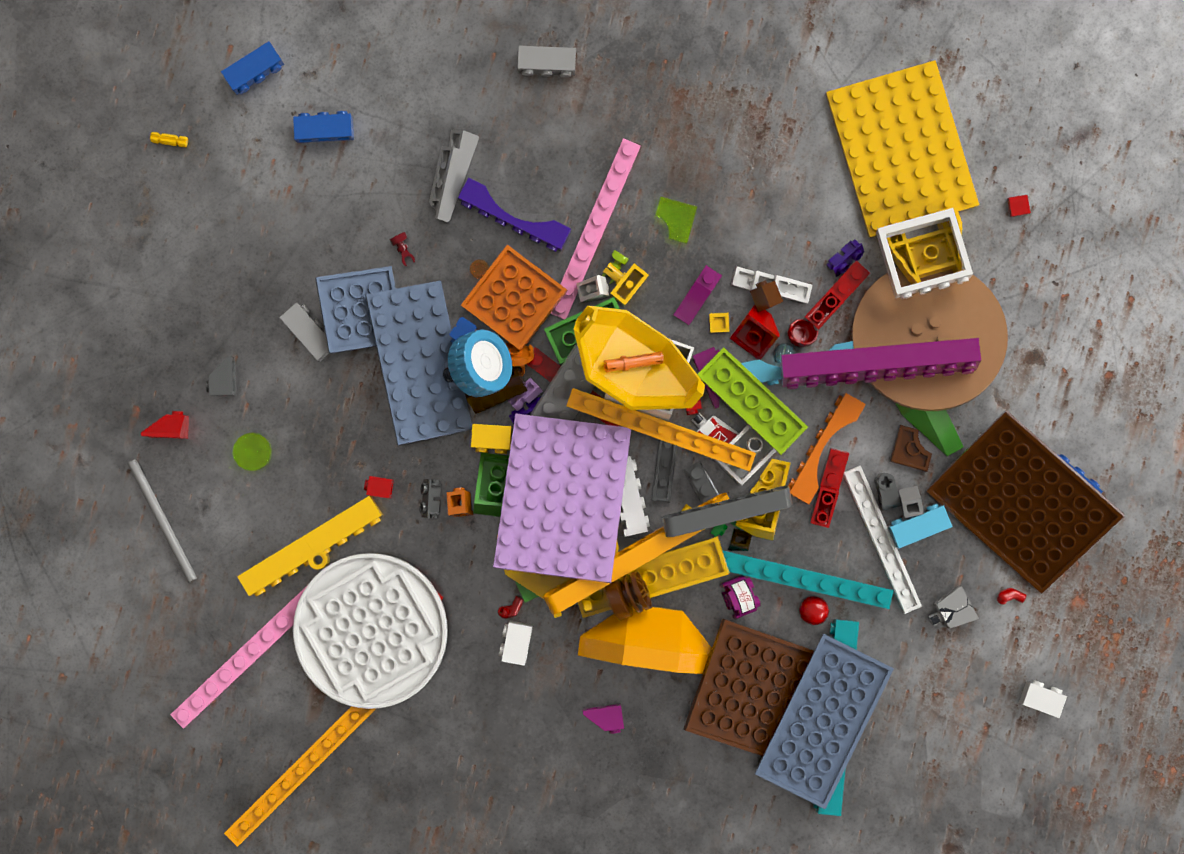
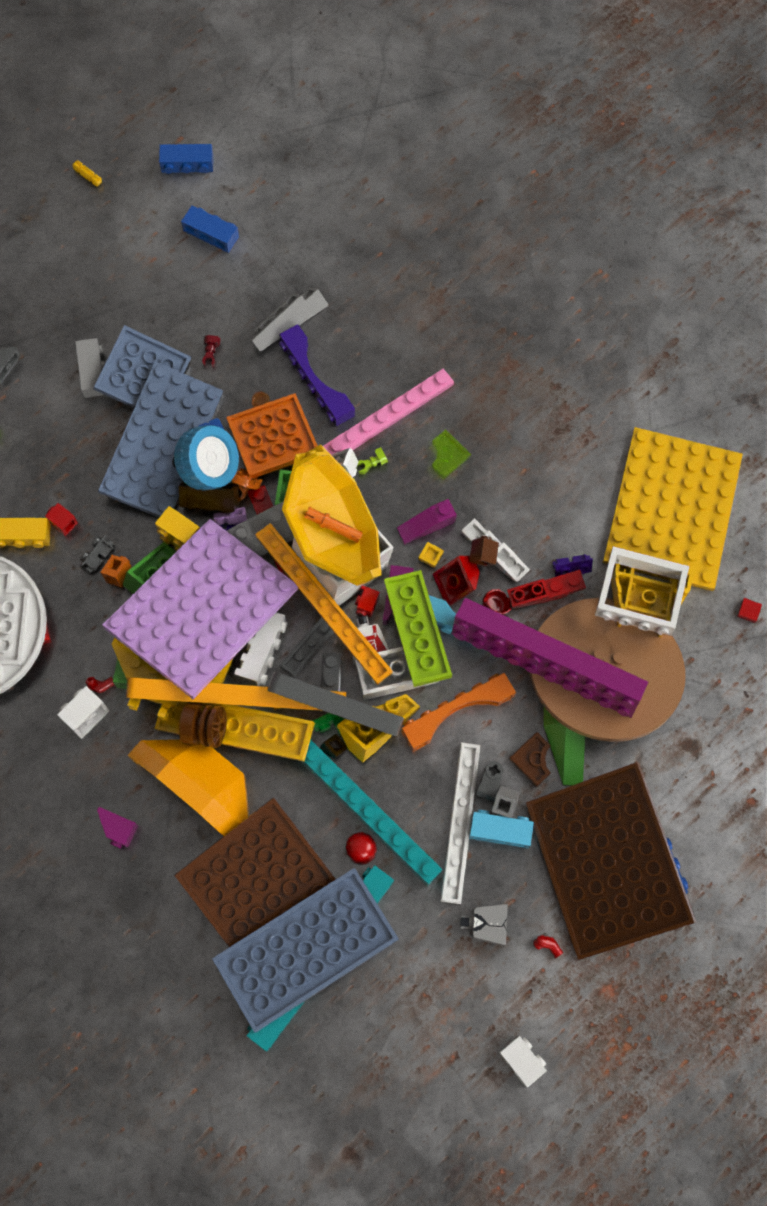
camera: 30 degrees right, 15 degrees down
light grey brick [518,46,576,77] -> none
yellow brick [603,262,649,306] -> none
brick [720,575,761,620] -> none
red slope [810,447,850,528] -> none

